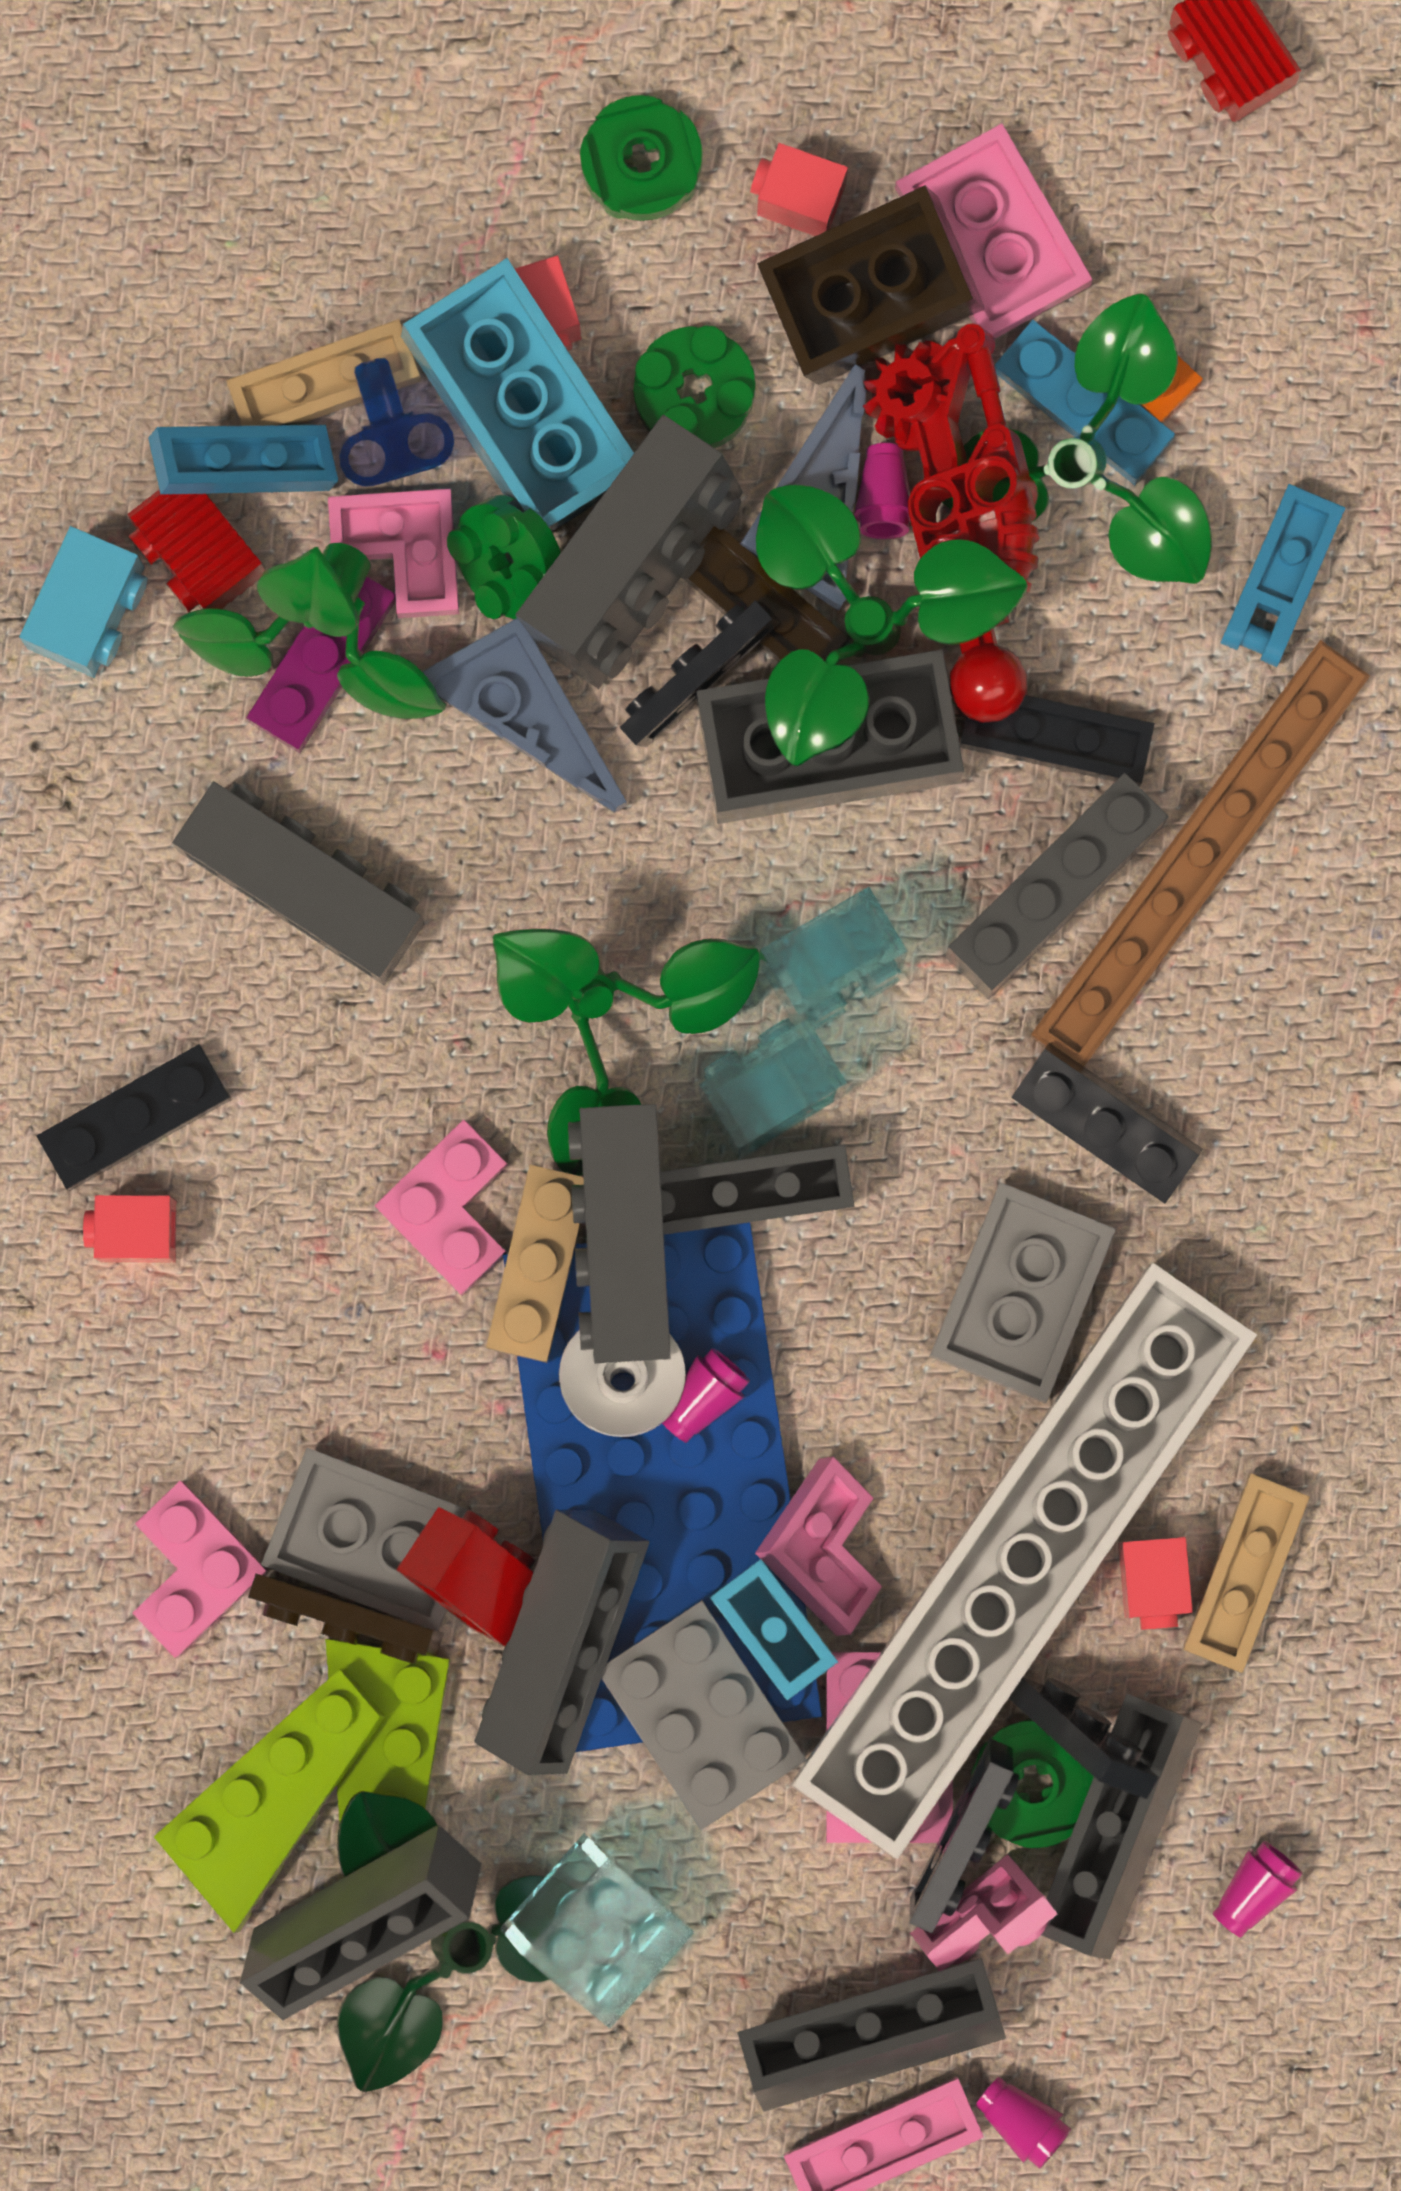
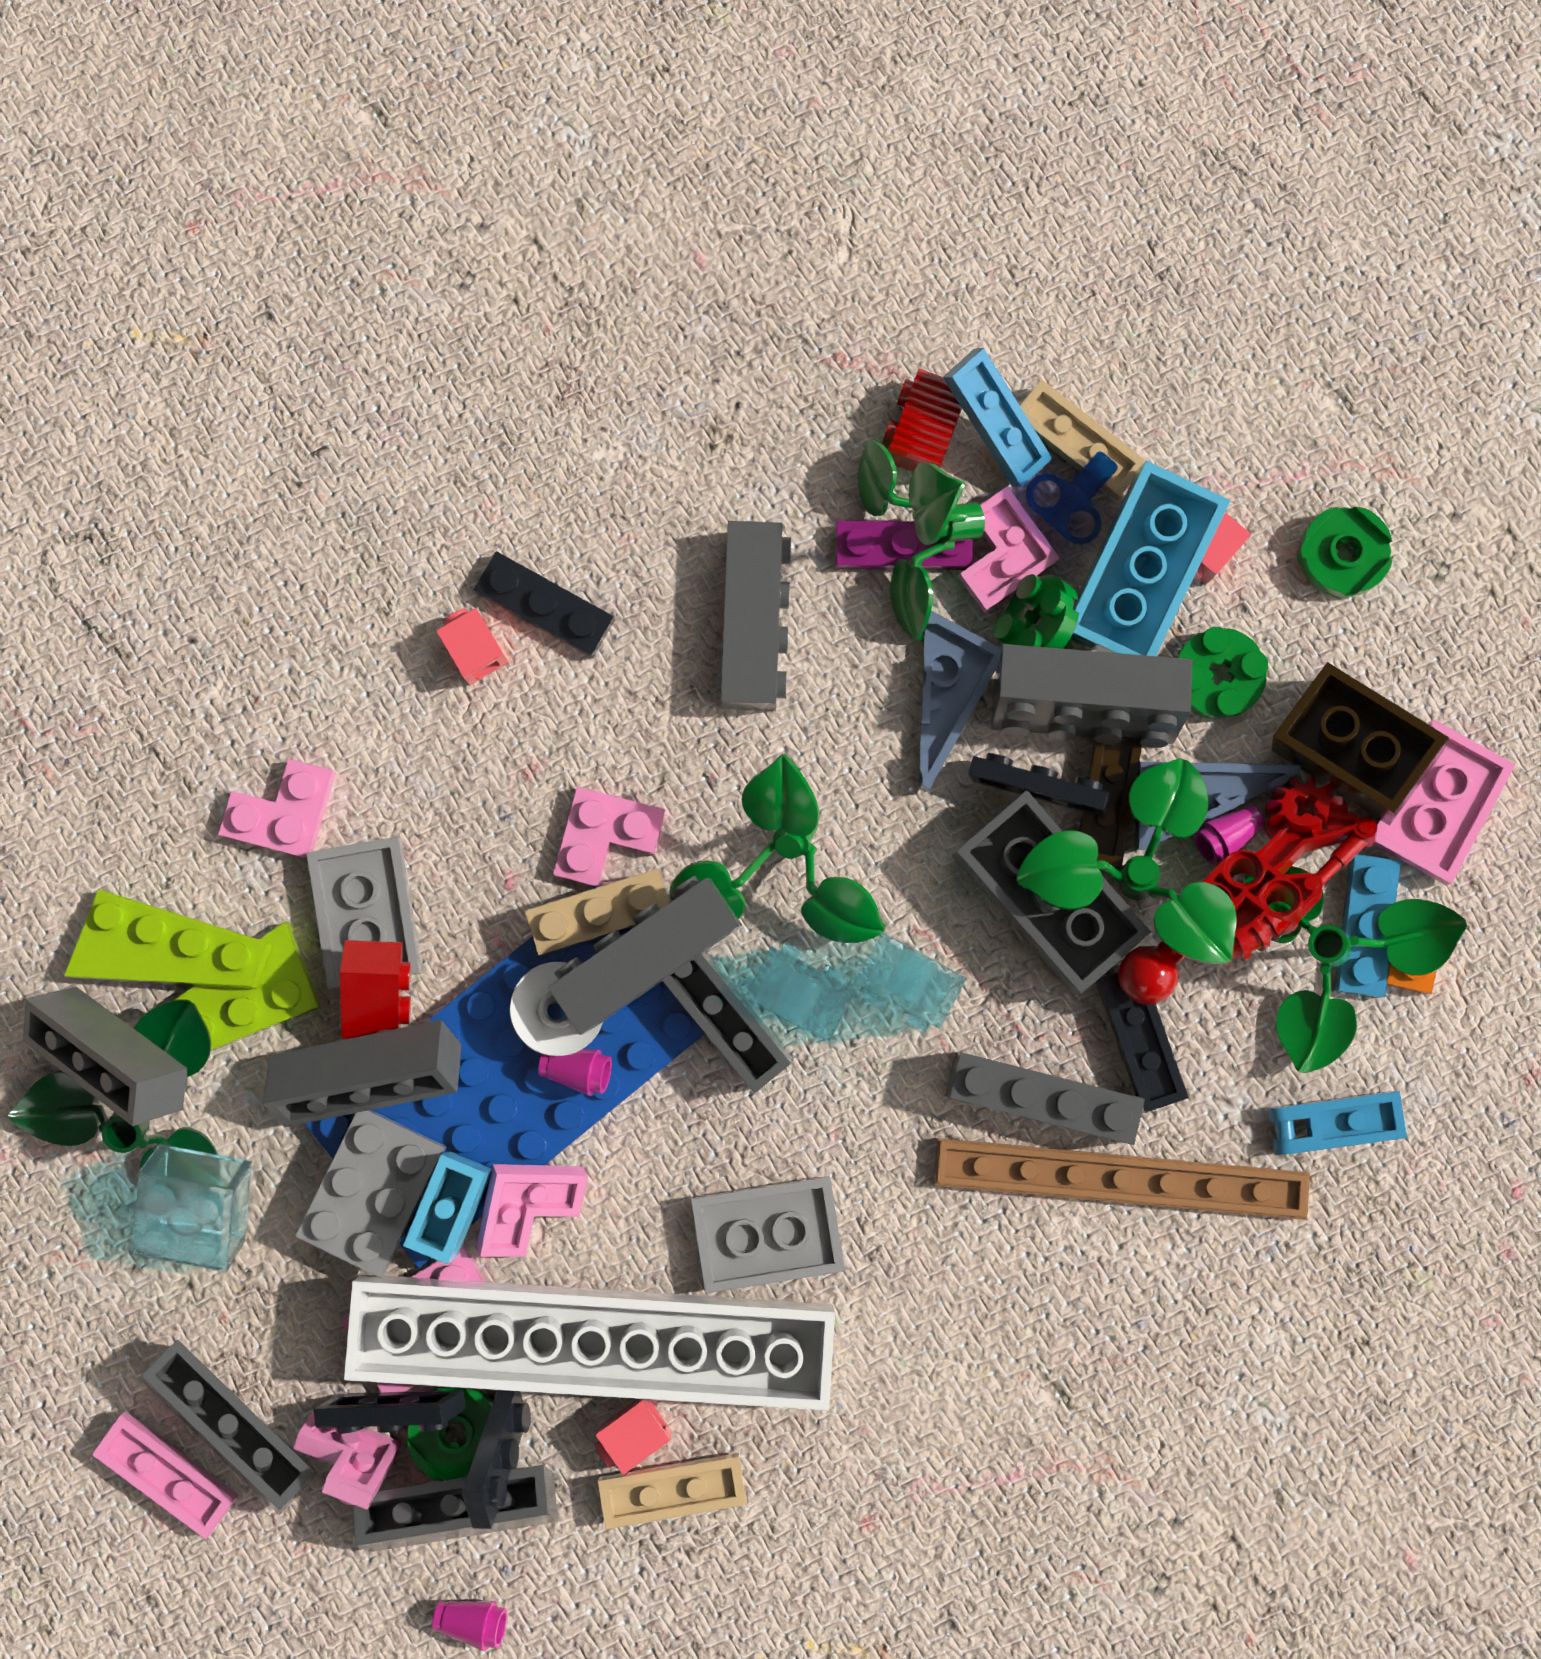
camera: 55 degrees right, 0 degrees up
medium azure brick [19,526,148,678] -> none
dark brown plate [248,1573,444,1664] -> none
coral brick [750,143,848,236] -> none
dark pink cone [975,2076,1072,2169] -> none
black plate [1011,1043,1203,1204] -> none

